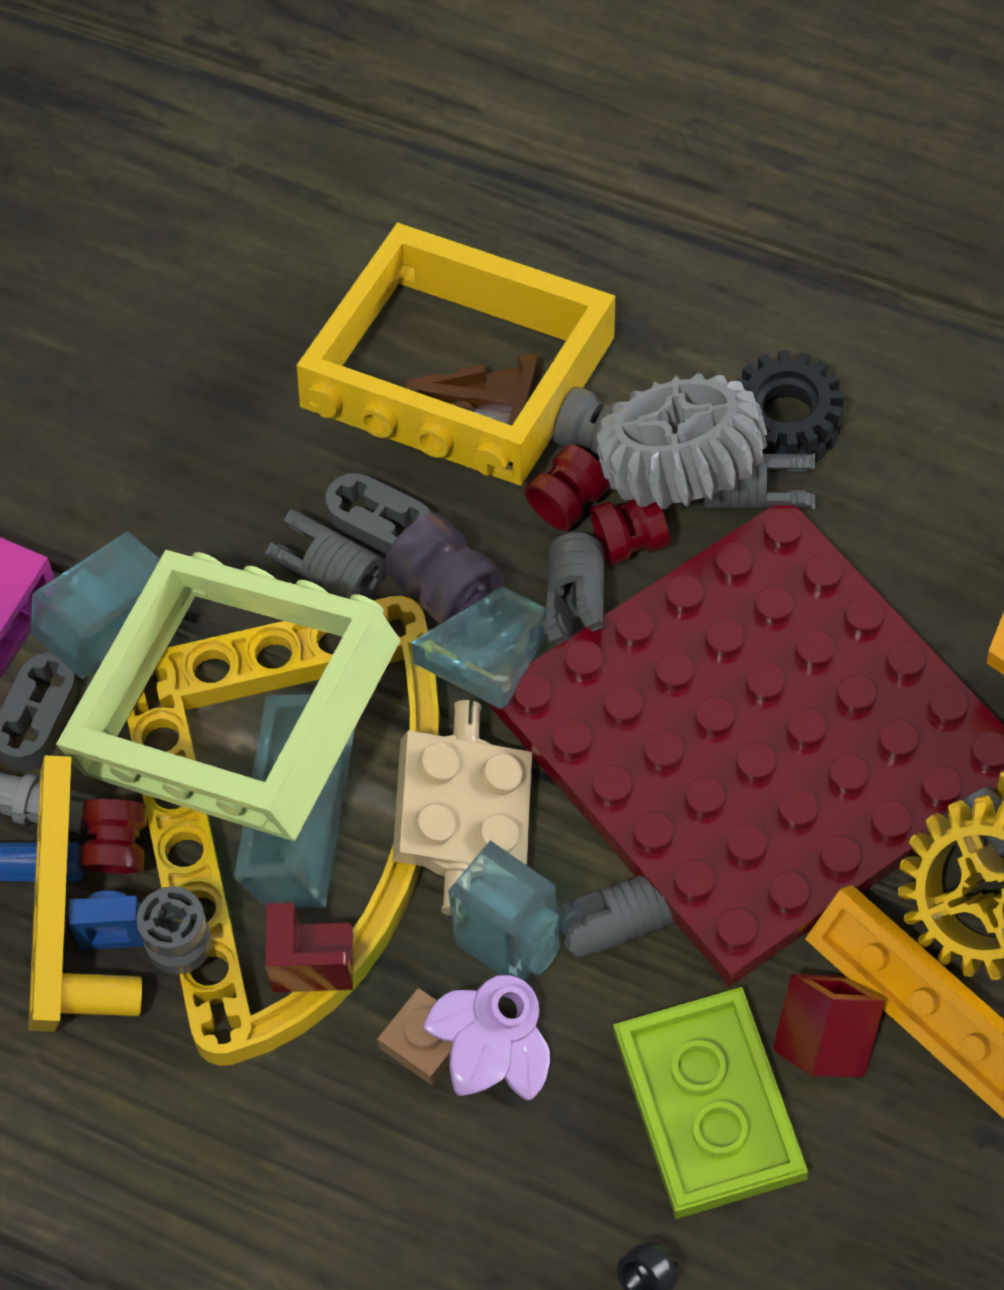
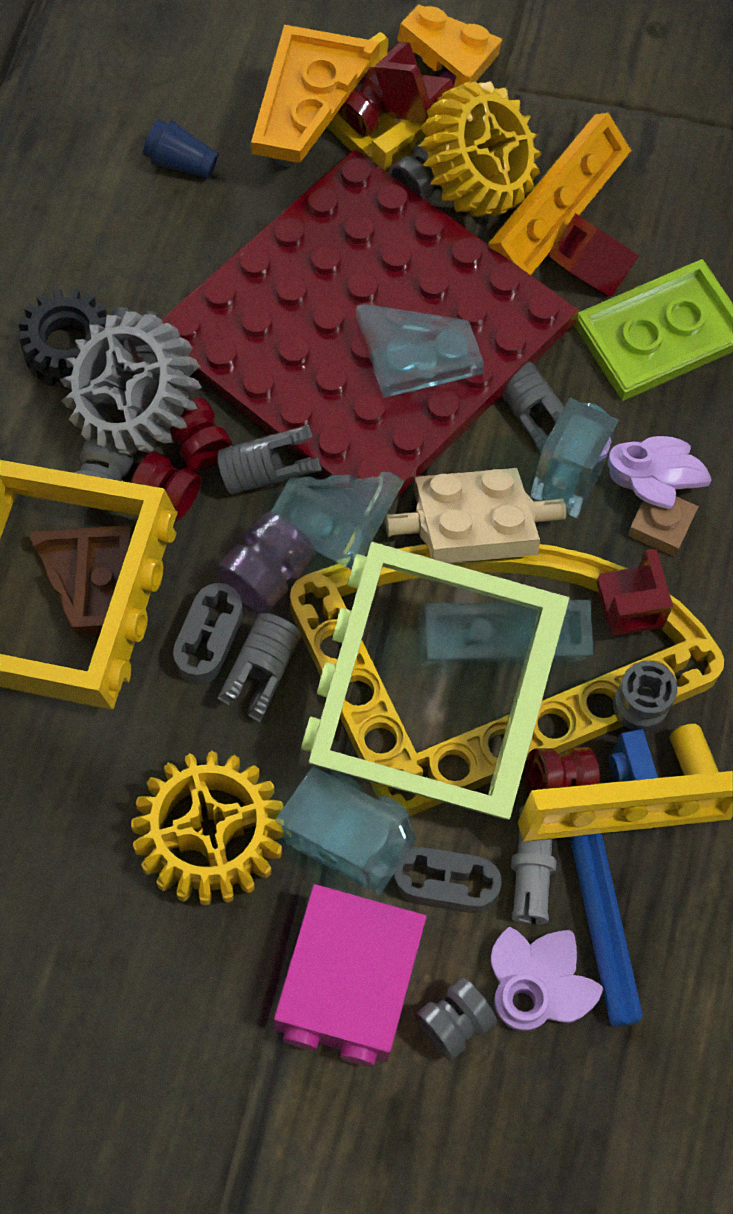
camera: 110 degrees left, 5 degrees up
none -> yellow gear [131,750,286,906]
none -> clear light blue wing [356,304,484,398]

